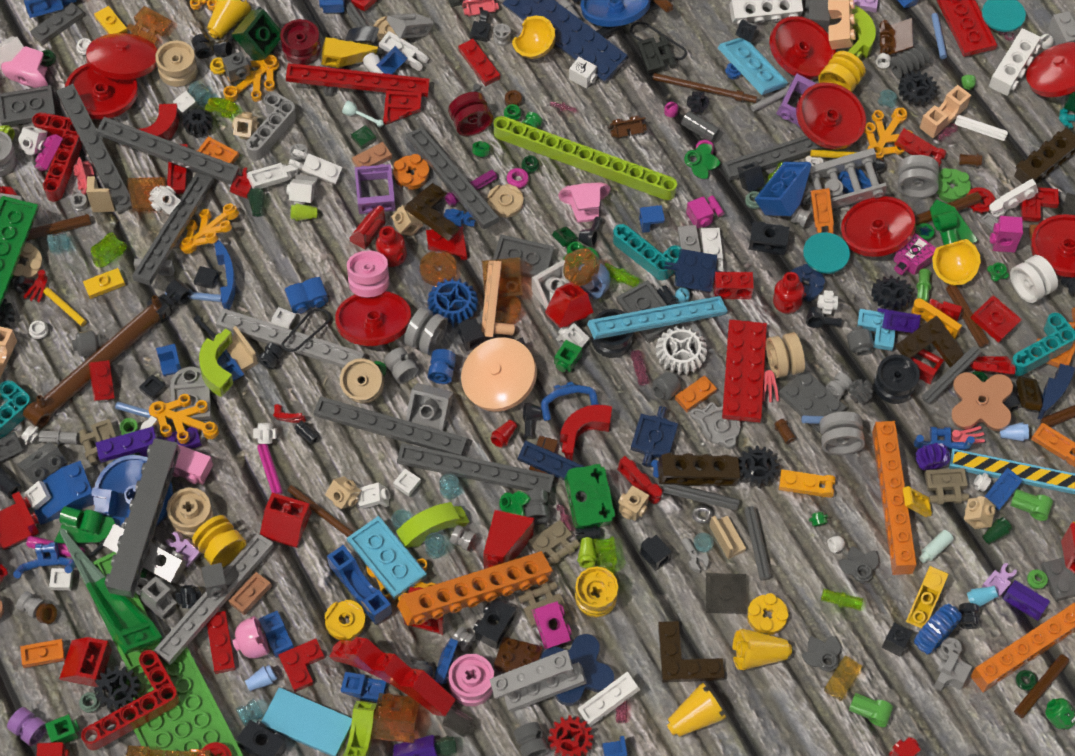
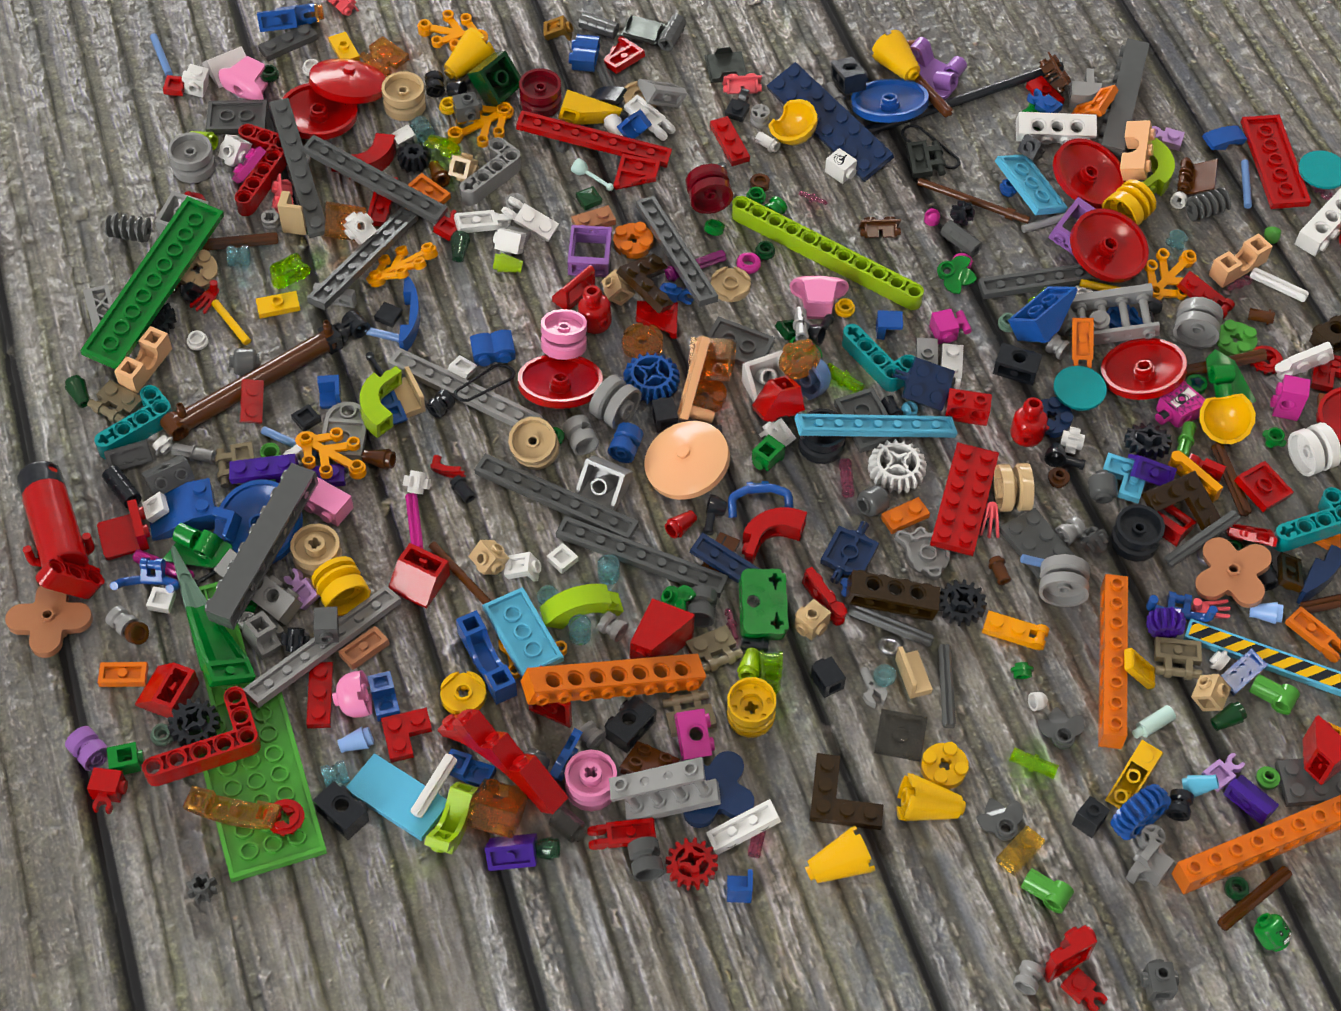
camera: 10 degrees right, 5 degrees down
black brick [737,162,765,192] -> none
black gear [898,71,938,107] -> none
none -> reddish brown cone [362,449,396,470]
none -> white axle [410,754,457,818]
none -> reddish brown cone [428,161,450,187]
none -> red hinge [587,818,656,850]
none -> white pin [755,131,780,153]
none -> light grey pin [793,307,809,343]
none -> yellow plate [834,298,855,318]
none -> reddish brown plate [1048,467,1070,488]

